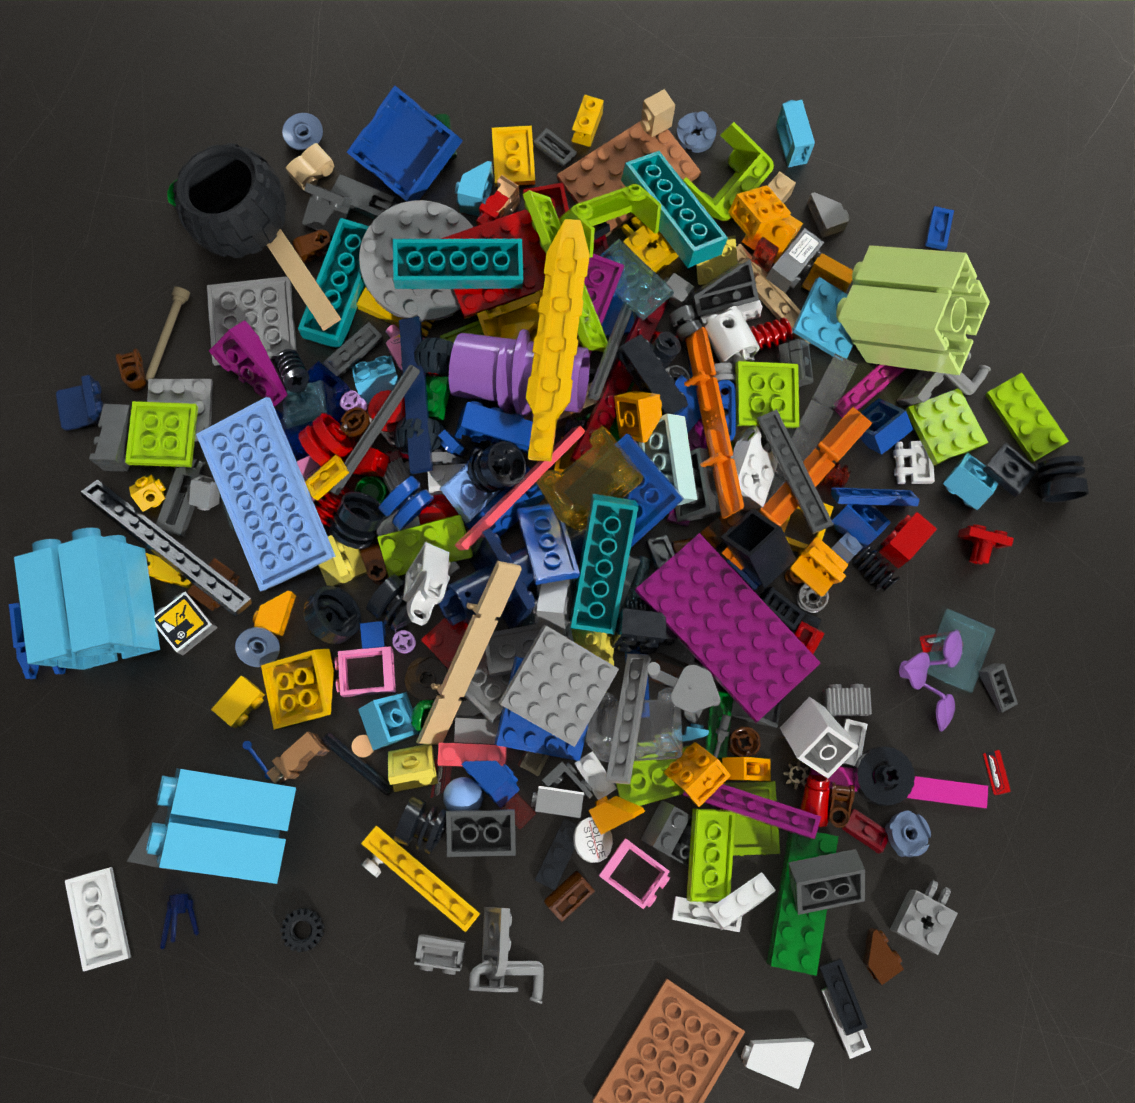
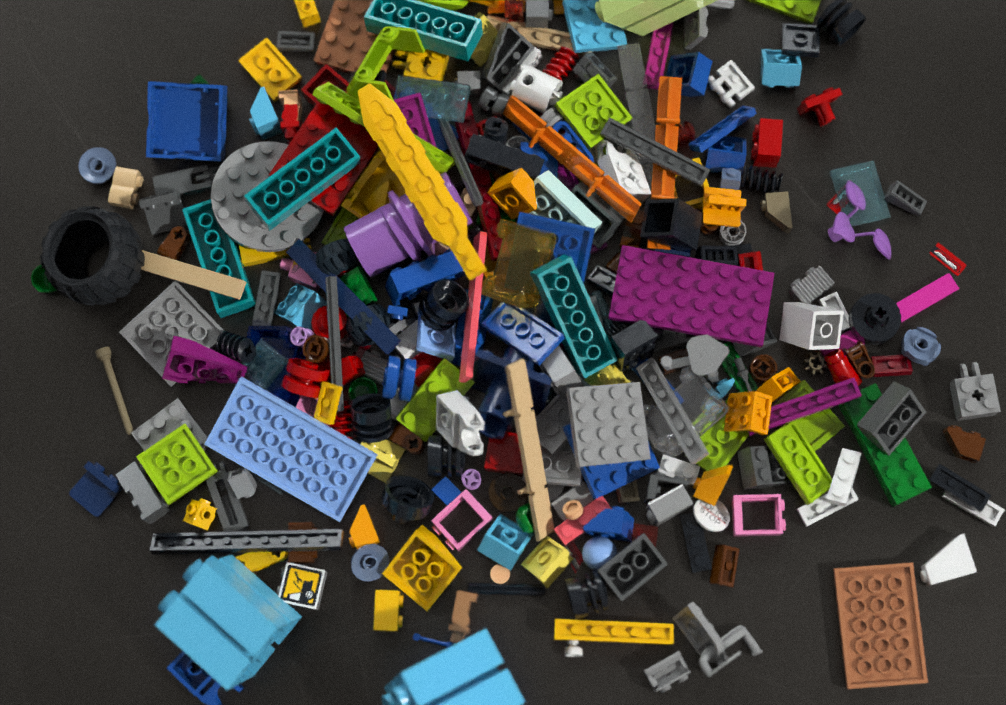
camera: 30 degrees left, 0 degrees up
reddish brown piece [116,348,146,391] -> none
lime plate [906,389,988,466] -> none
none -> light nougat tile [563,500,584,520]
none -> dark tan slope [761,191,793,233]

